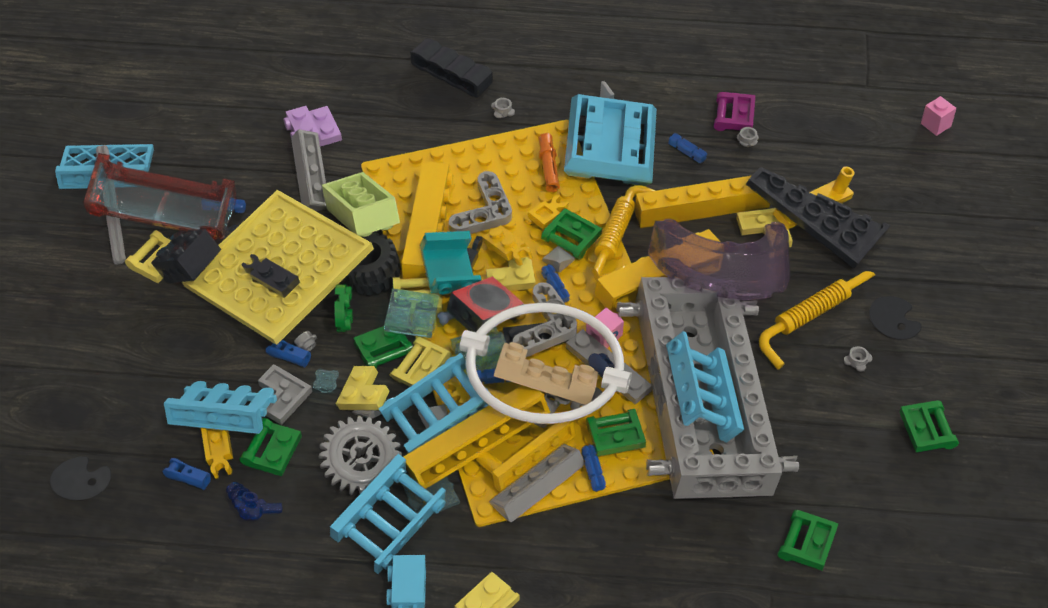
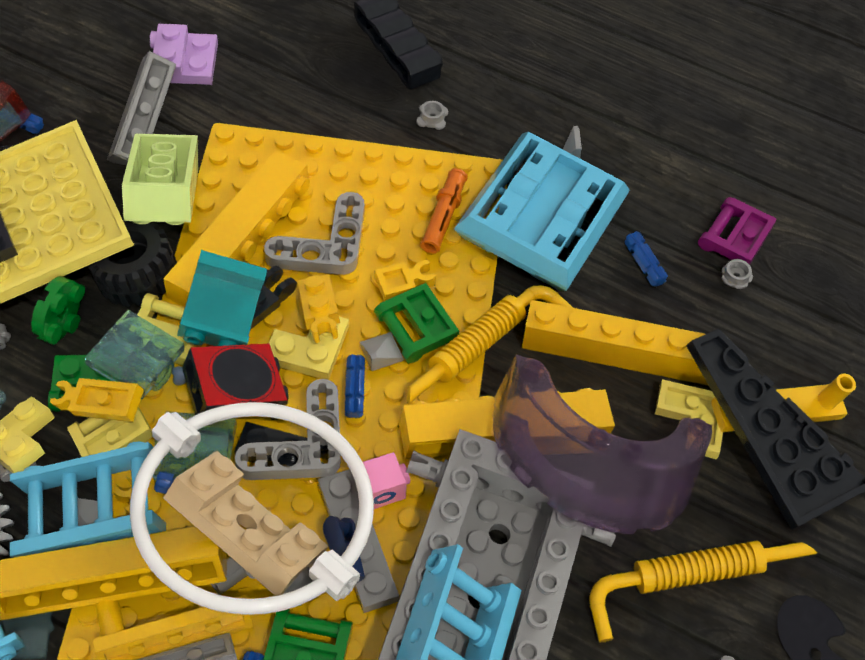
camera: 20 degrees right, 5 degrees up
none -> yellow plate [50,378,144,422]

